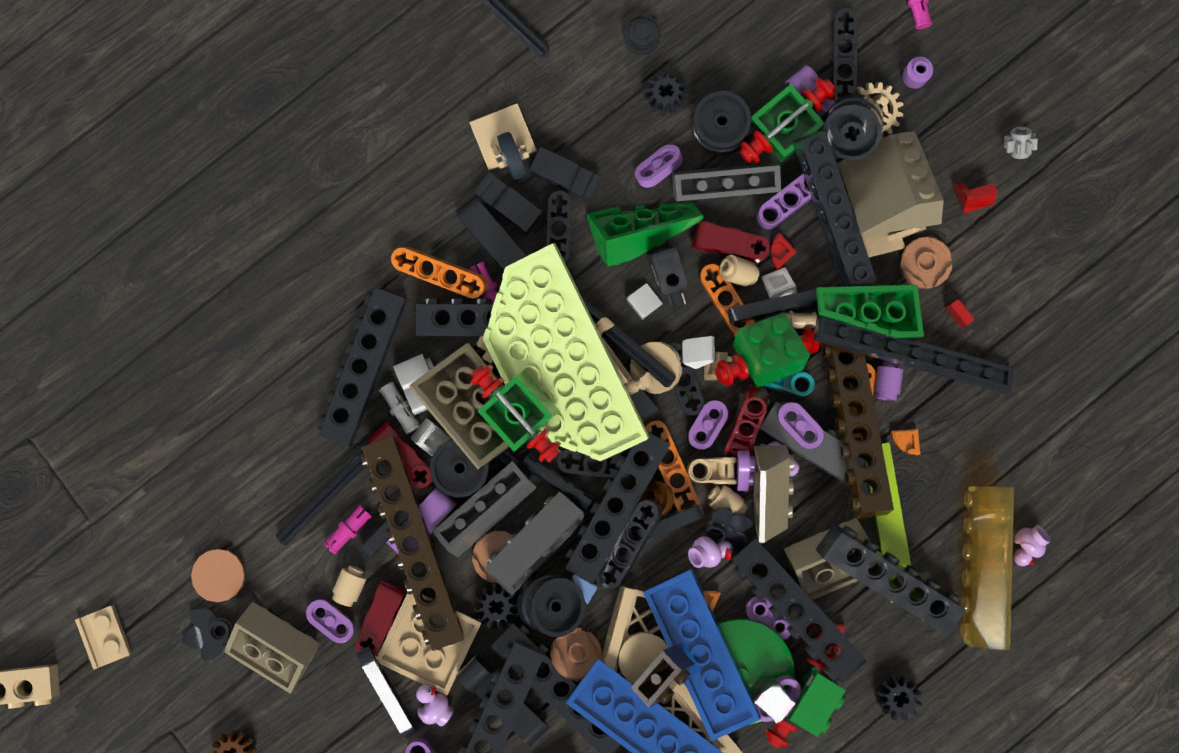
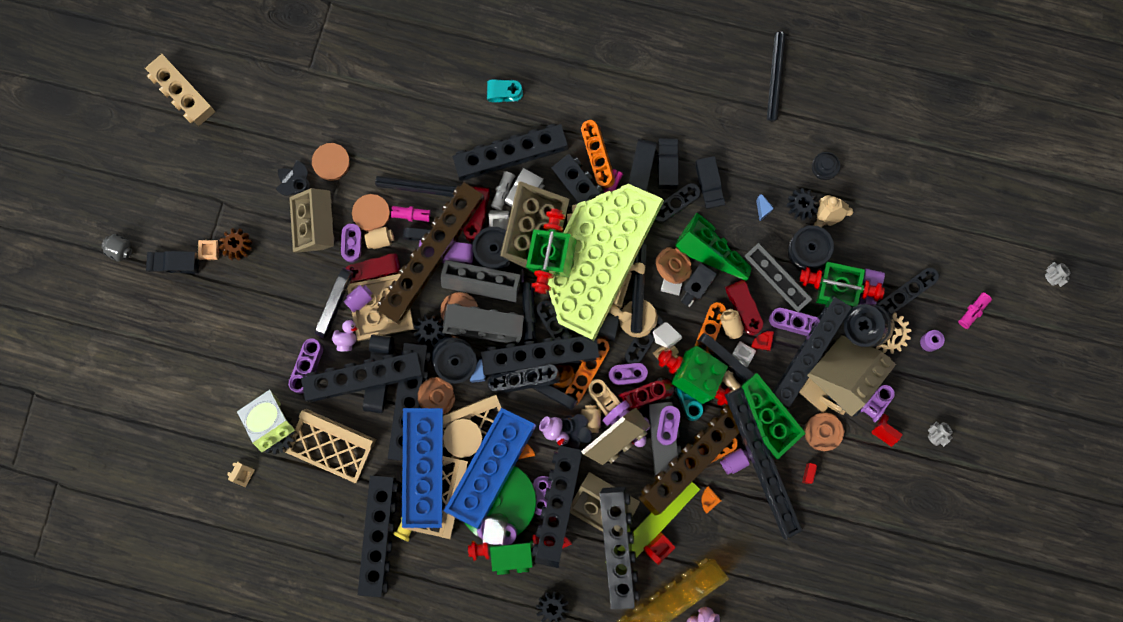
camera: 60 degrees right, 5 degrees down
tan plate [75,605,132,670] -> none
tan plate [469,103,537,180] -> none
brick [631,645,695,708] -> none
medium lavender plate [635,145,683,188] -> none
none -> medium lavender brick [344,285,373,313]
none -> nougat tile [352,194,390,232]
none -> teal piece [487,80,523,102]
none -> red tile [643,533,676,565]
none -> nougat tile [656,247,692,284]
none -> medium blue slope [756,195,773,221]
none -> tan rock [814,195,853,228]
none -> medium lavender piece [860,385,894,422]

